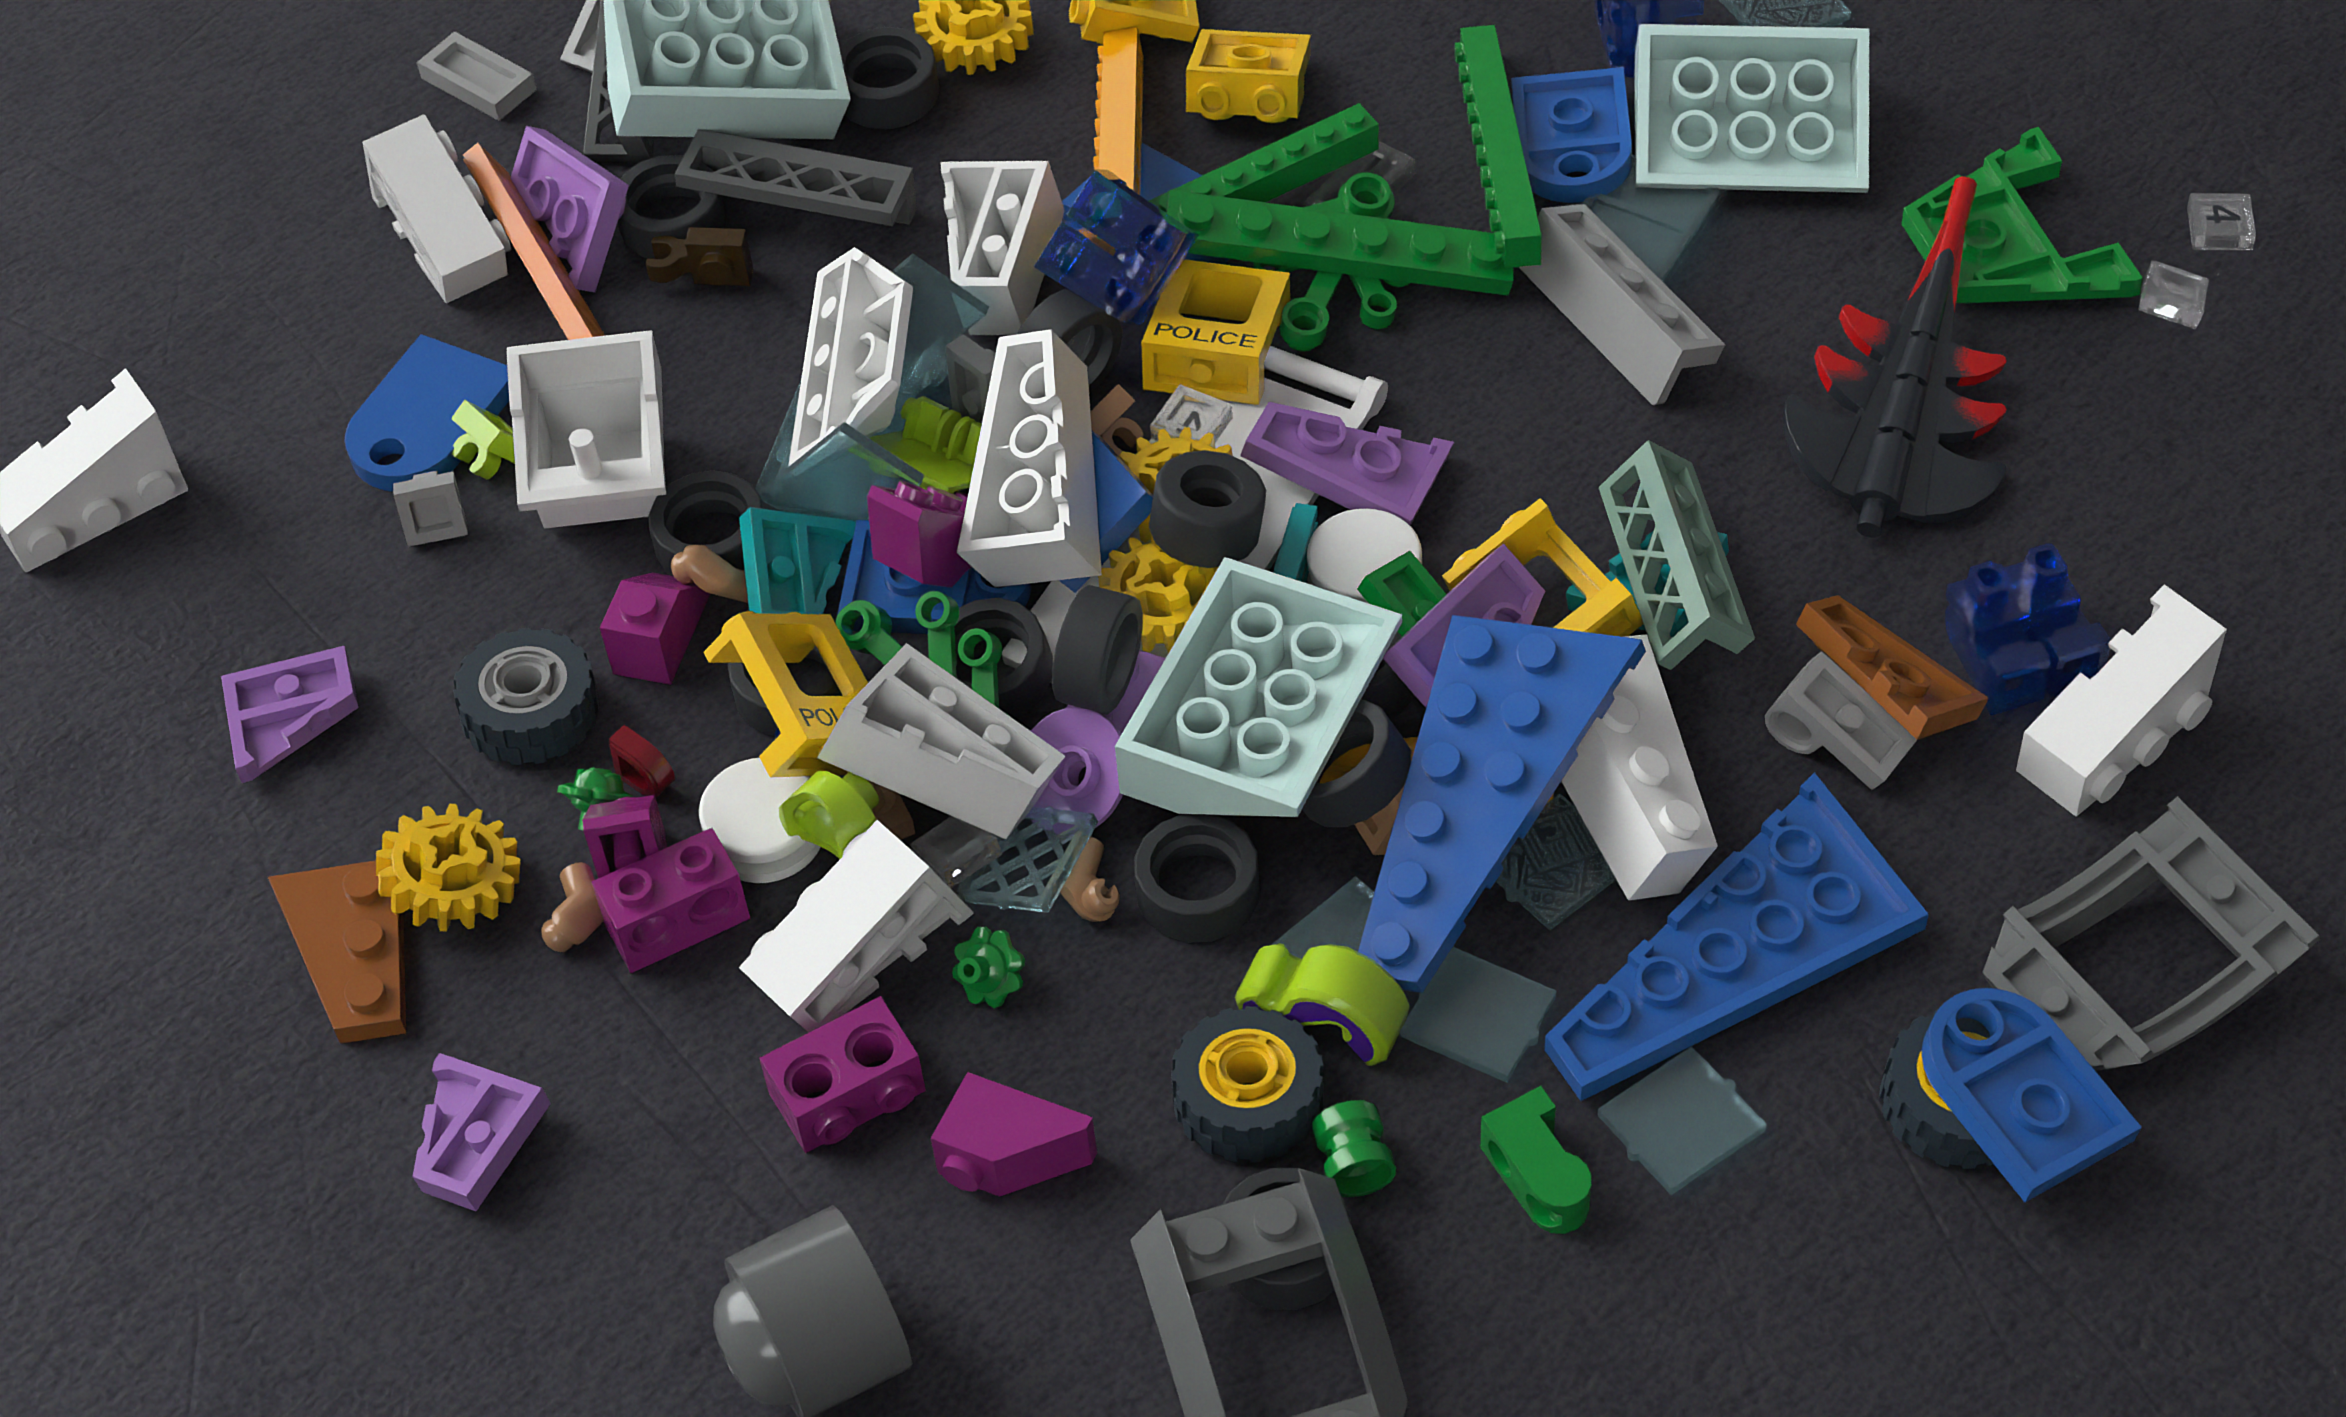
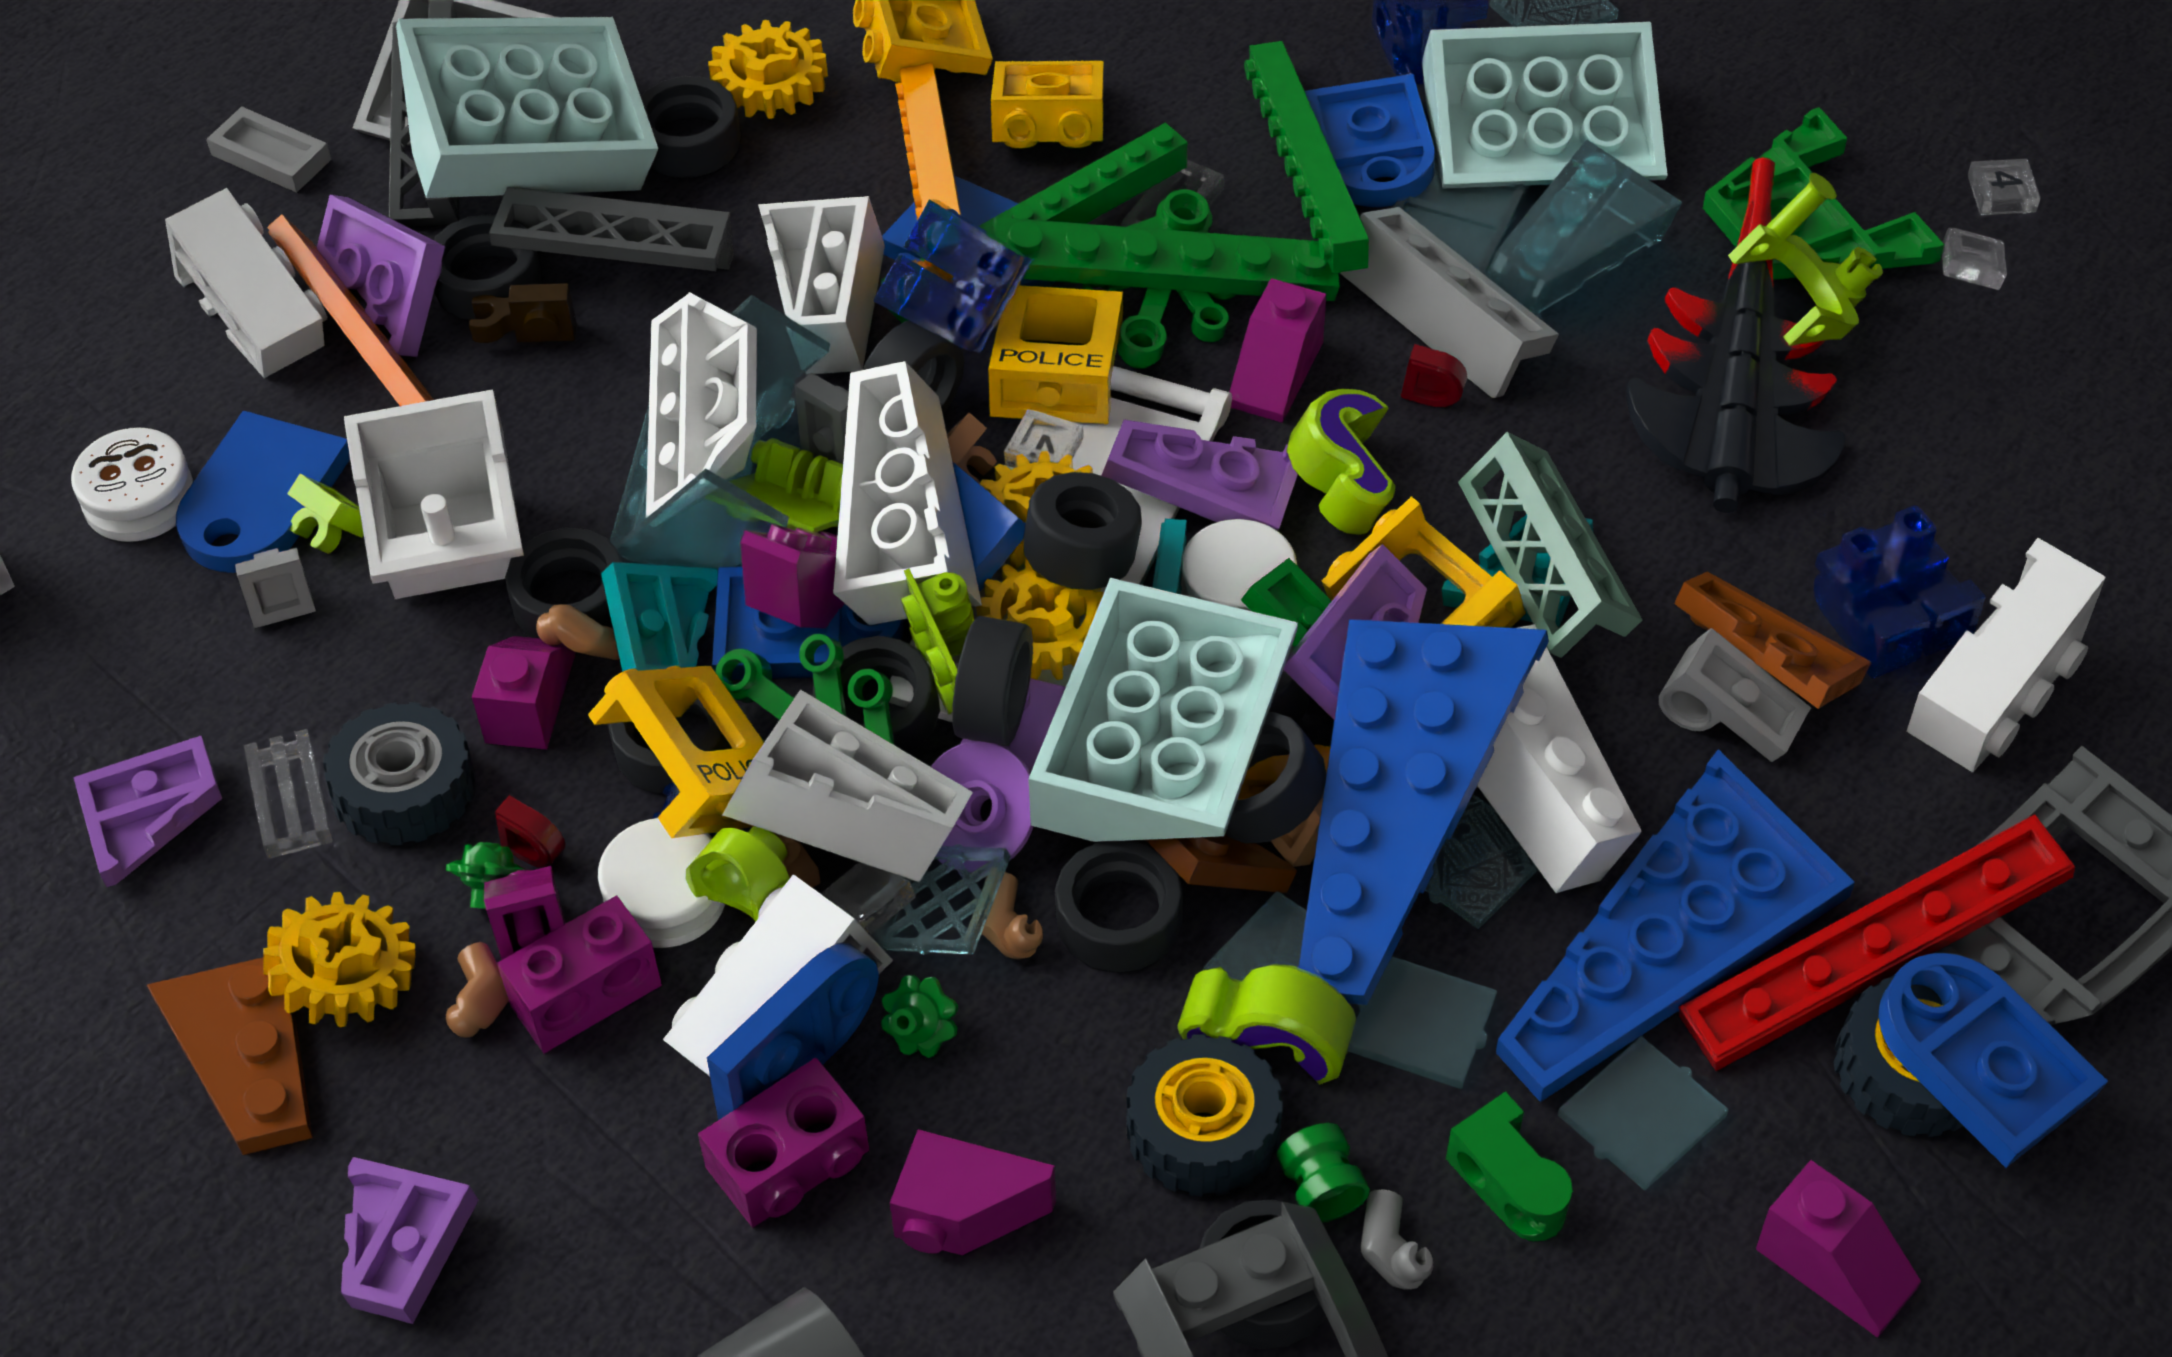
camera: 10 degrees left, 0 degrees up
none -> white head [71,428,193,542]
none -> clear tile [243,729,333,859]
none -> blue tile [707,943,879,1120]
none -> lime hinge [900,568,974,715]
none -> reddish brown wing [1146,834,1297,893]
none -> magenta slope [1230,278,1326,423]
none -> lime animal [1286,389,1395,535]
none -> light grey arm [1361,1189,1433,1290]
none -> dark red tile [1401,344,1467,407]
none -> clear light blue wedge [1486,140,1682,315]
none -> red tile [1679,814,2075,1071]
none -> lime piece [1728,173,1883,346]
none -> magenta slope [1756,1160,1921,1338]

